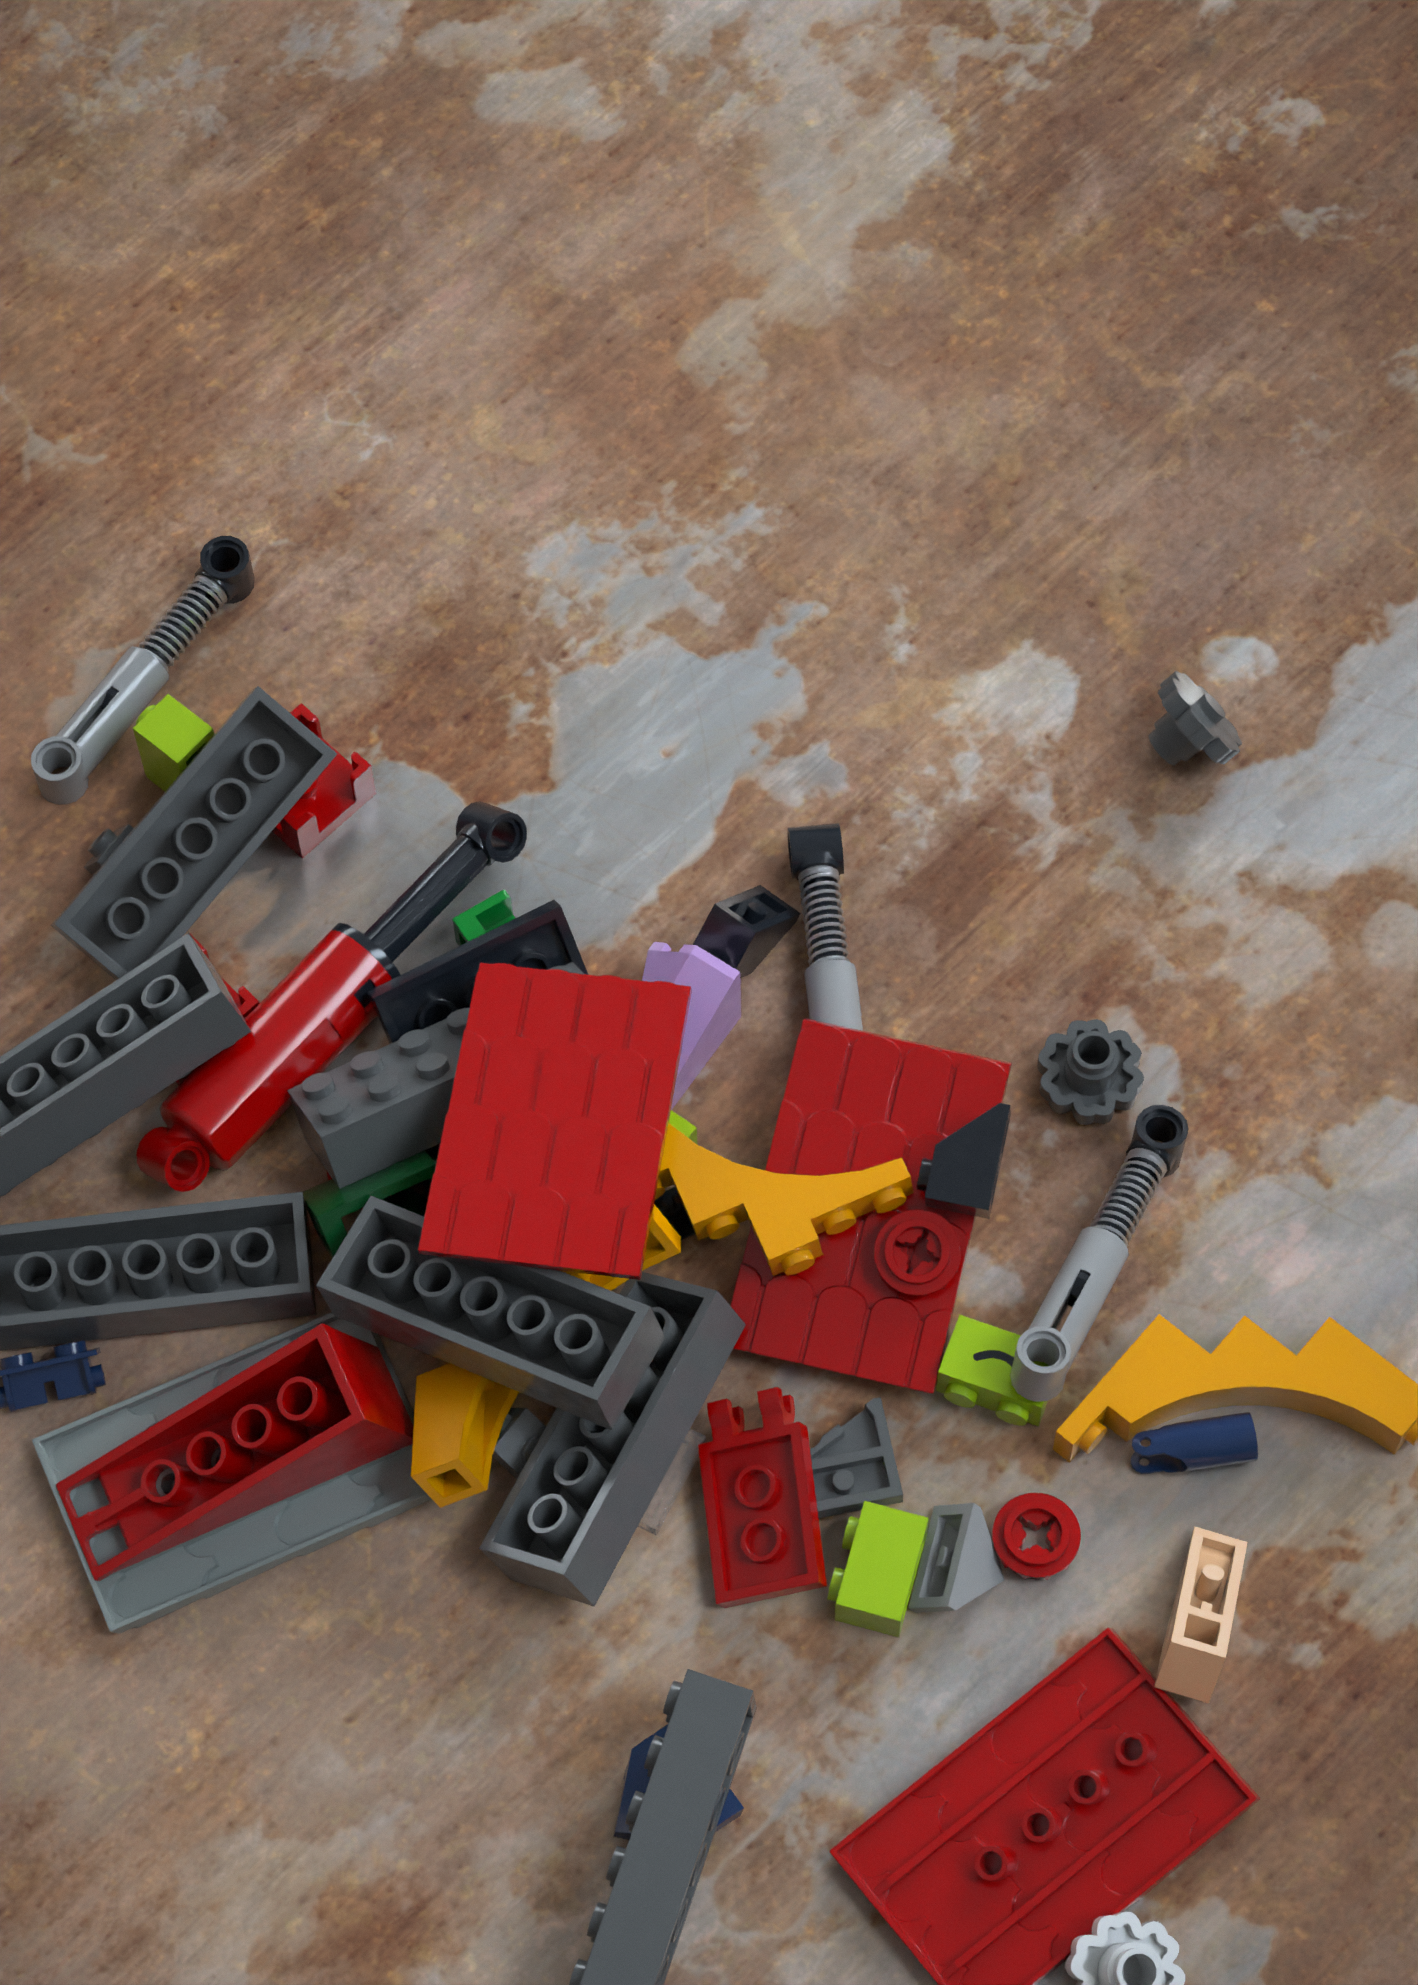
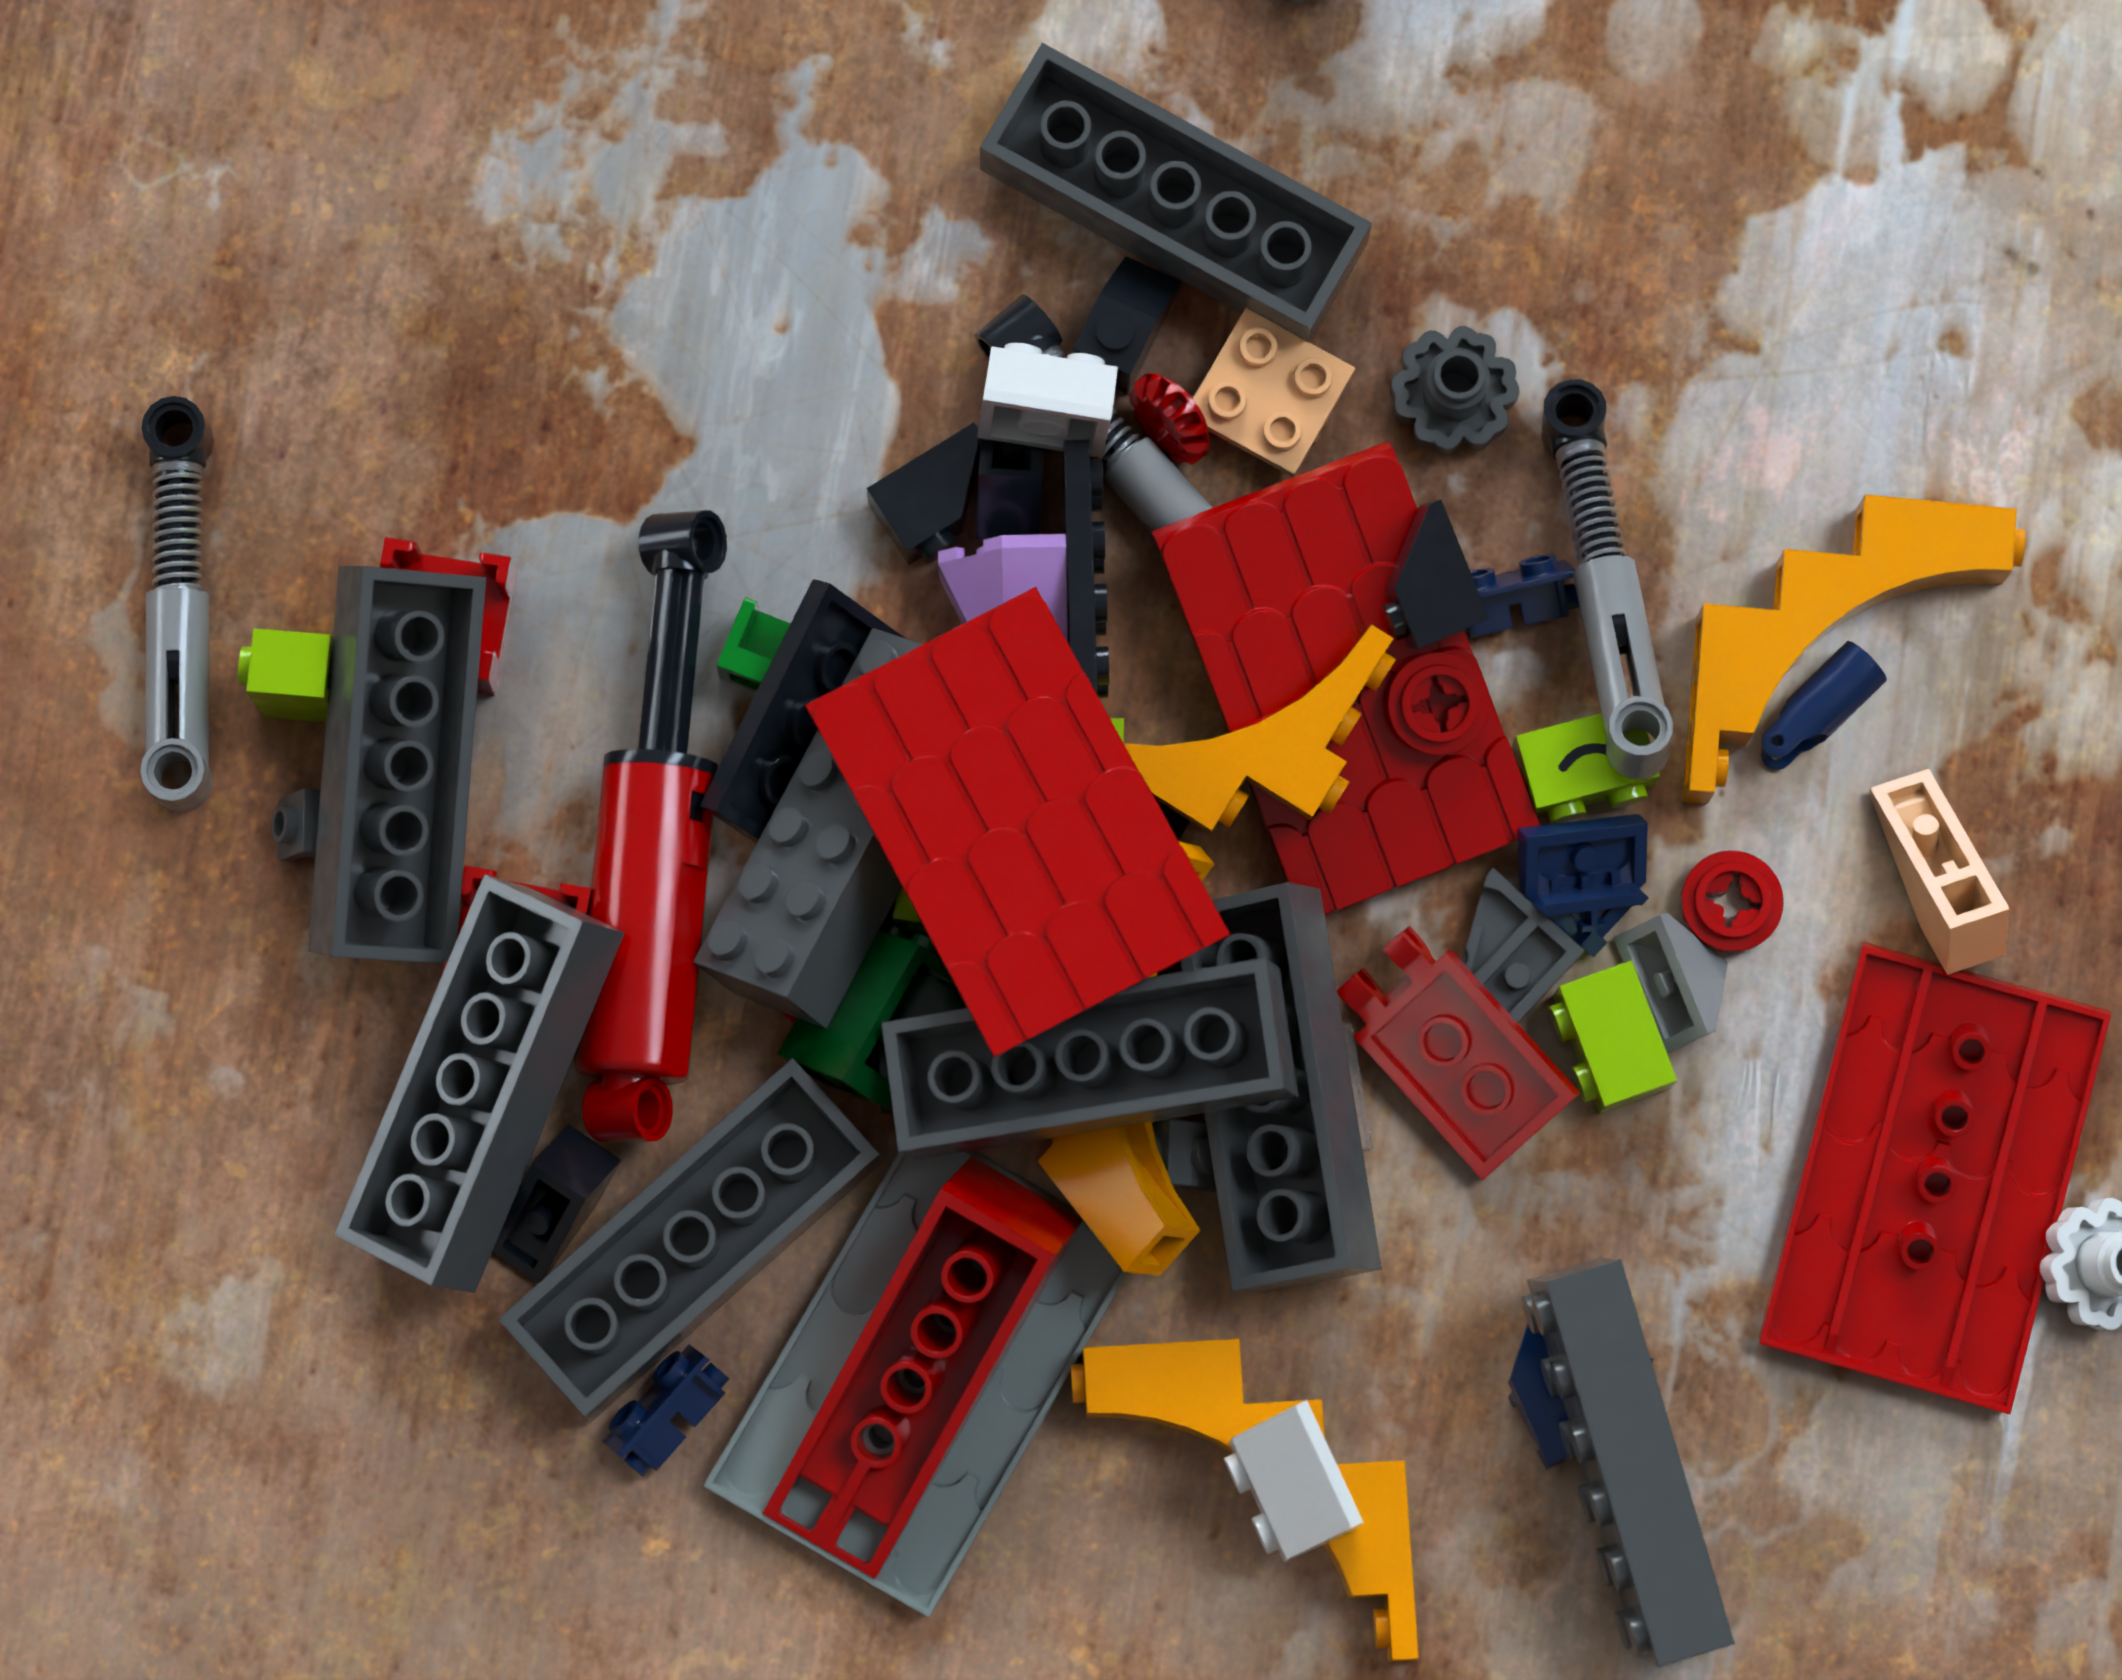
camera: 40 degrees left, 15 degrees up
none -> black slope [492,1124,621,1283]
none -> black slope [867,422,981,565]
none -> white slope [977,343,1118,458]
none -> dark grey brick [980,43,1372,343]
none -> black plate [1063,439,1110,698]
none -> light orange arch [1071,1338,1419,1662]
none -> black slope [1073,256,1182,394]
none -> red gear [1128,373,1210,465]
none -> light nougat piece [1193,308,1356,477]
none -> white slope [1224,1400,1364,1563]
none -> dark blue hinge [1465,554,1579,639]
none -> dark blue slope [1518,814,1649,957]

